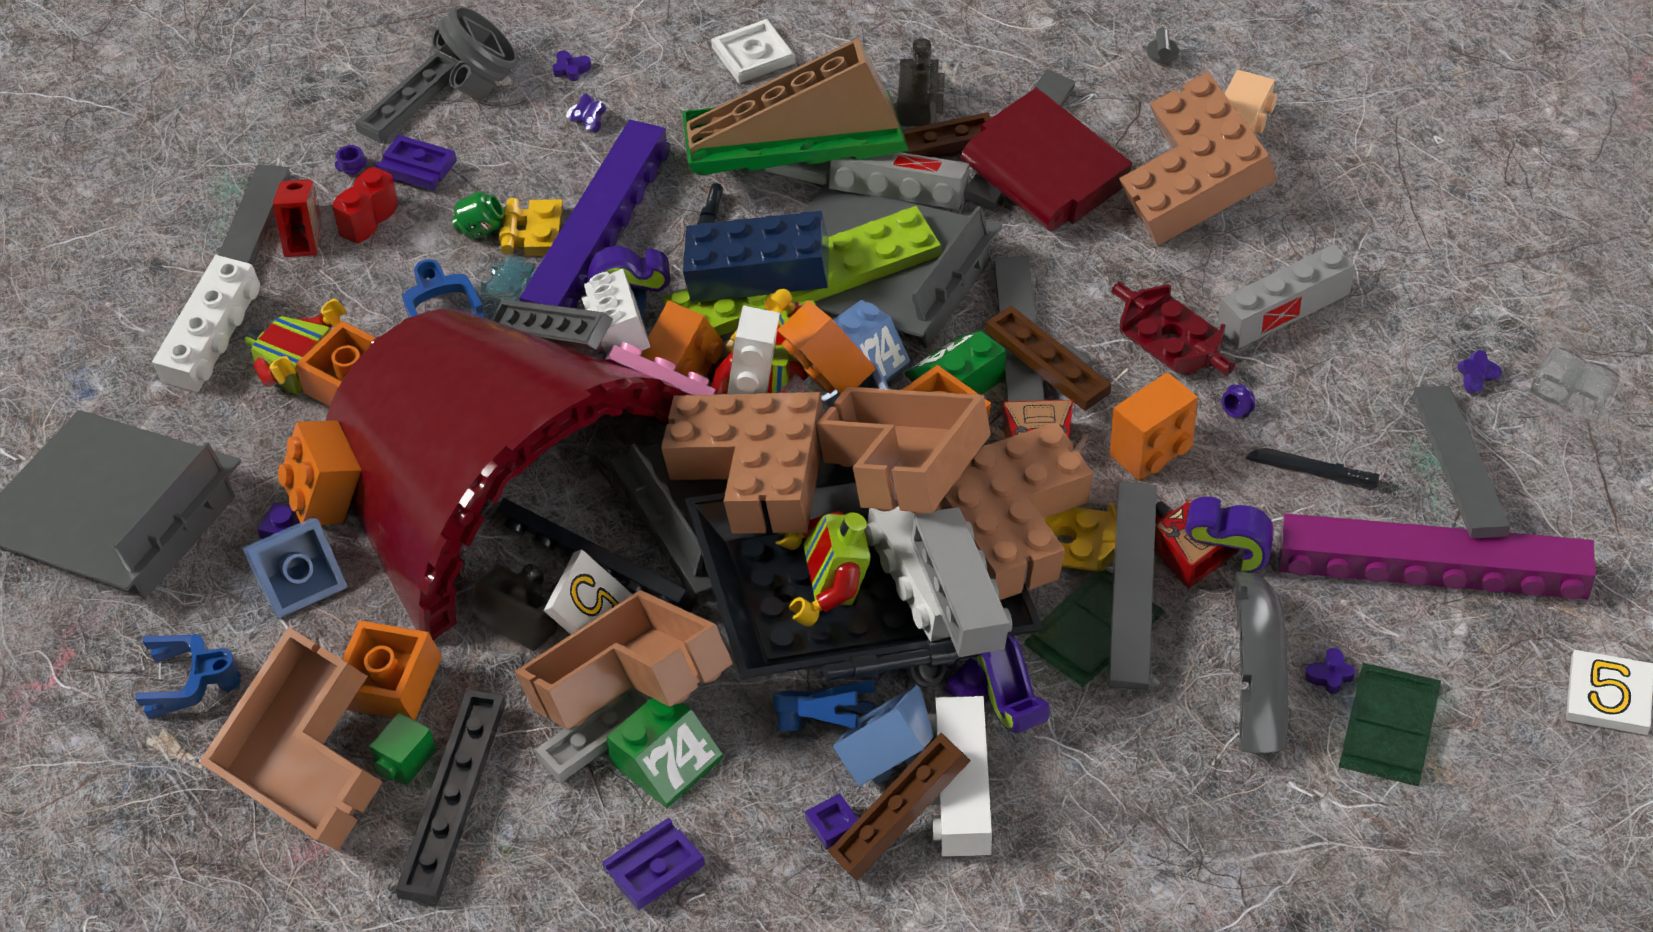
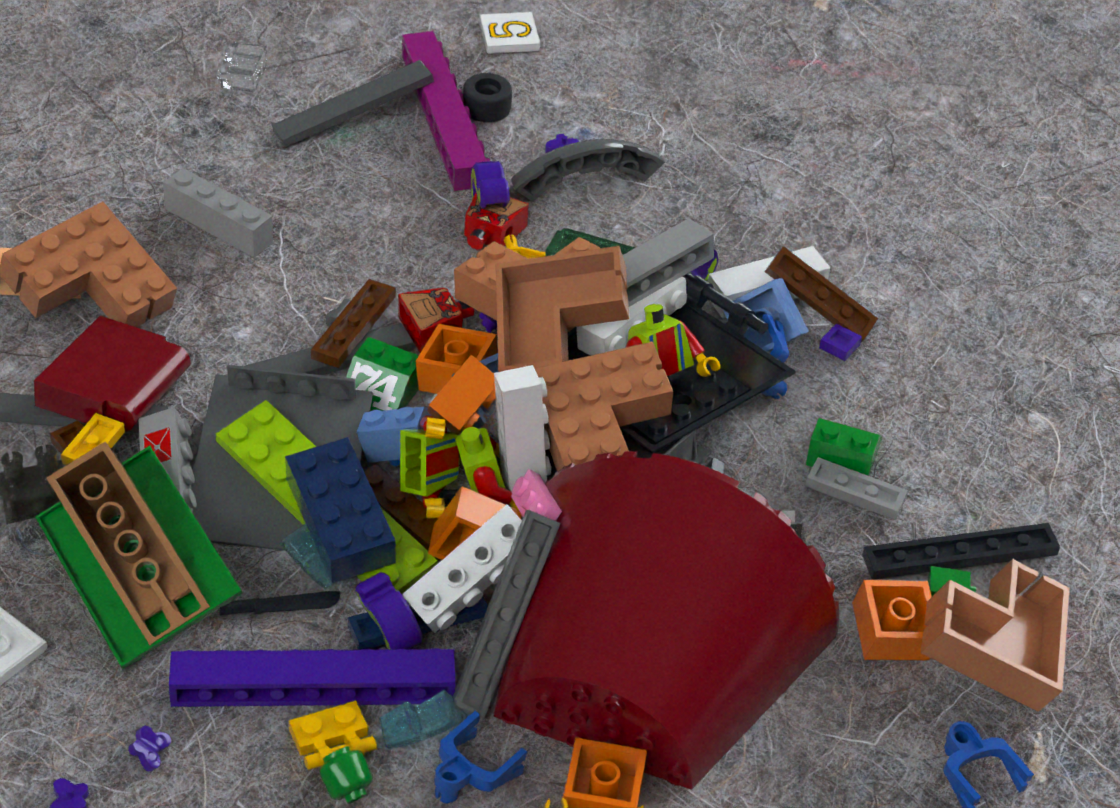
camera: 120 degrees left, 5 degrees down
medium blue slope [242,518,348,619] -> none
dark purple plate [258,502,300,539] -> none
orange brick [278,420,362,525] -> none
nougat piece [514,590,733,730] -> none
dark purple plate [602,817,705,911] -> none
dark grey tile [1108,481,1157,691] -> none
orange brick [1110,372,1198,481] -> none
dark red plate [1111,281,1235,376] -> none
dark purple plate [1221,384,1255,418] -> none
black piece [1246,448,1380,488] -> none
clear green piece [1339,663,1441,787] -> none
dark purple piece [1457,350,1502,394] -> none
none -> yellow plate [61,413,125,465]
none -> black tyre [463,73,512,122]

